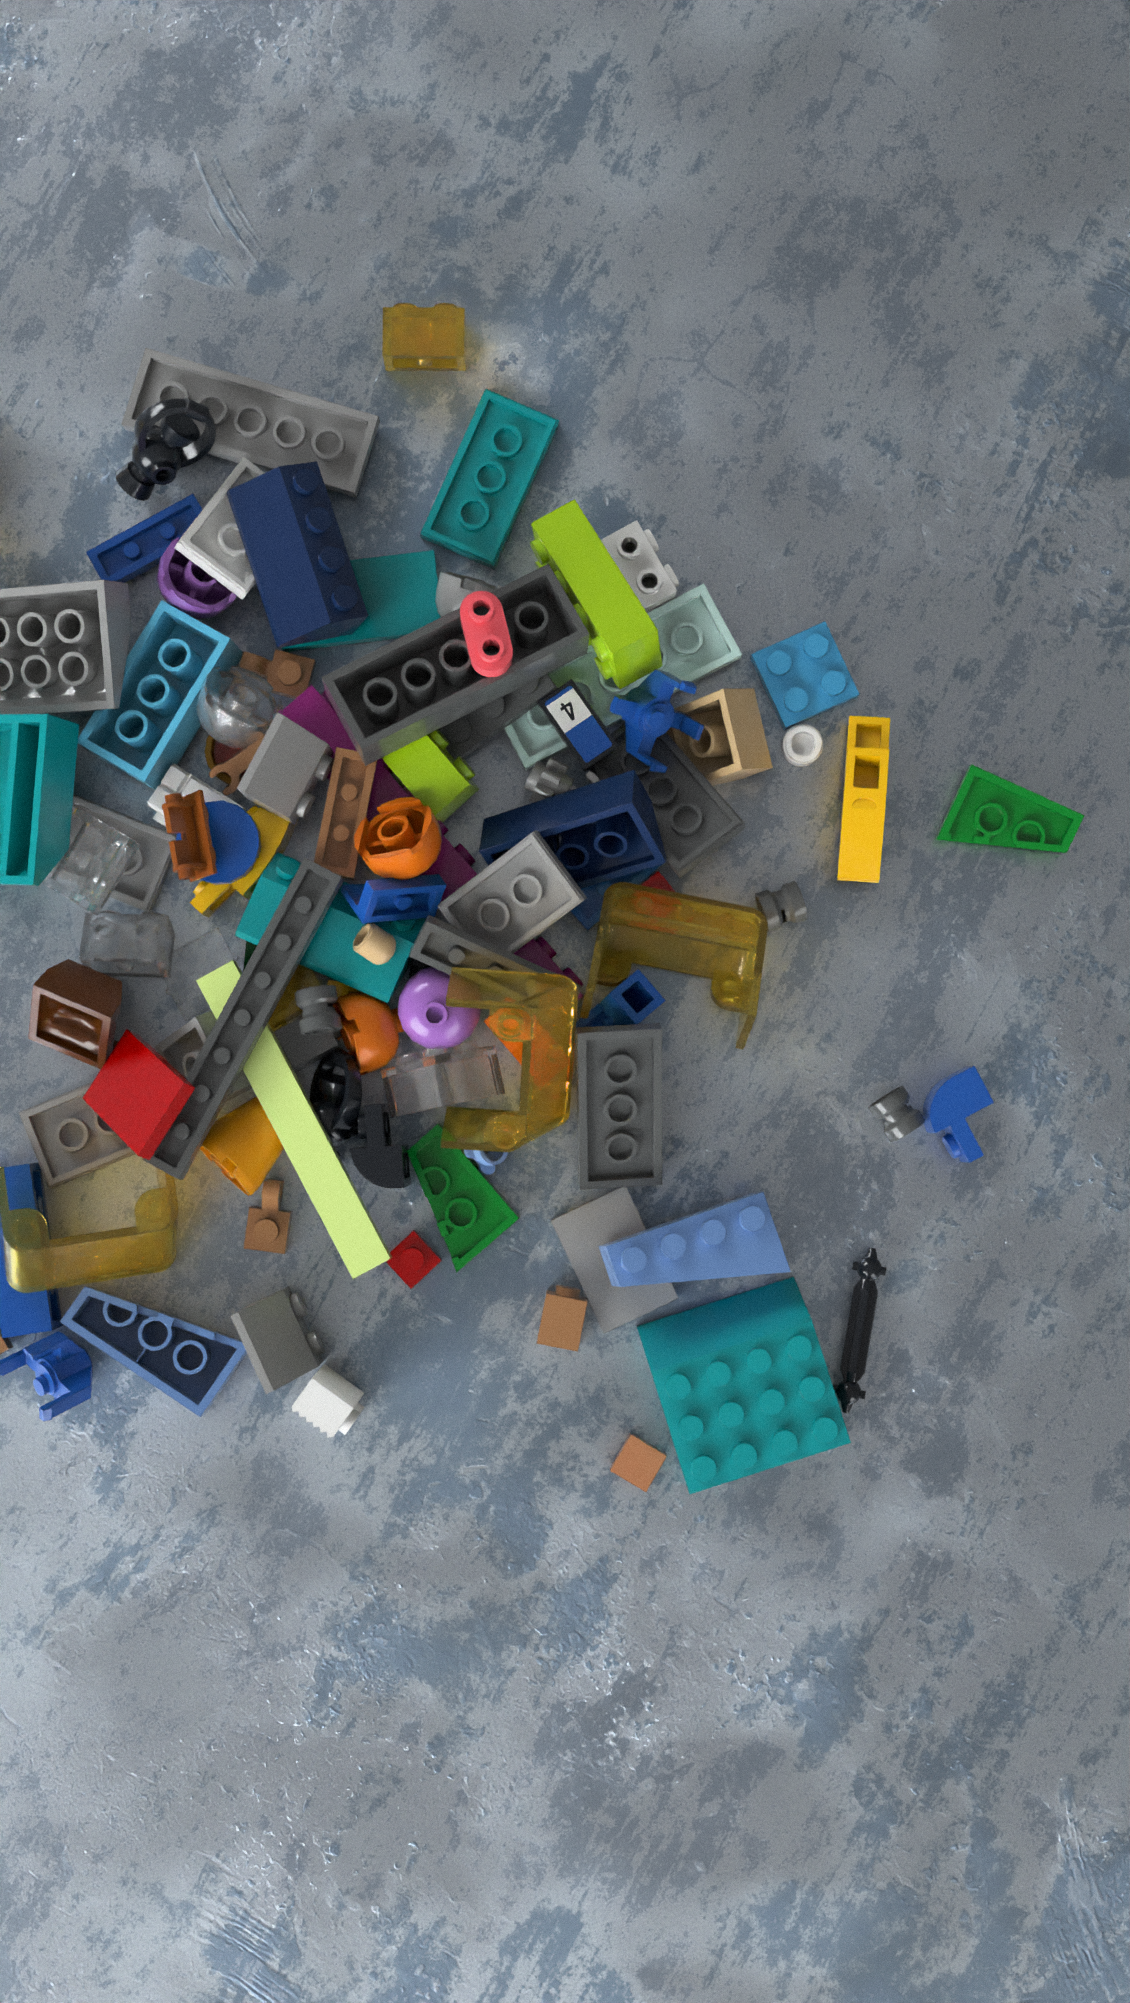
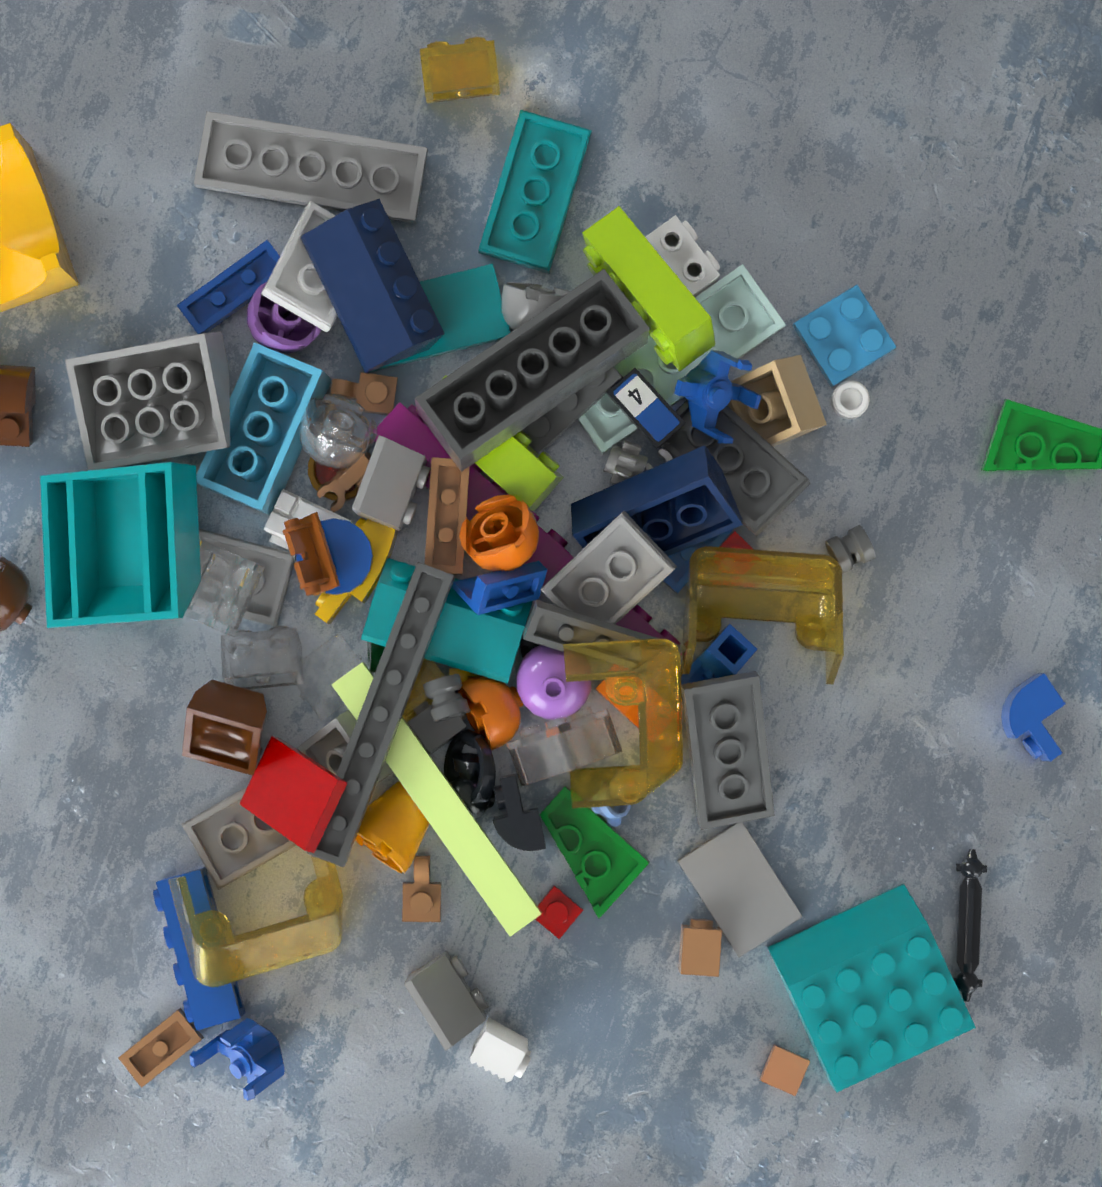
camera: 10 degrees left, 0 degrees up
medium blue wedge [60,1286,247,1417] -> none
black piece [115,398,216,501] -> none
tan piece [353,923,396,965] -> none
coral plate [460,591,513,677] -> none
medium blue wedge [598,1192,791,1287] -> none
yellow slope [837,715,890,883] -> none
dark grey wheel [868,1086,926,1142] -> none

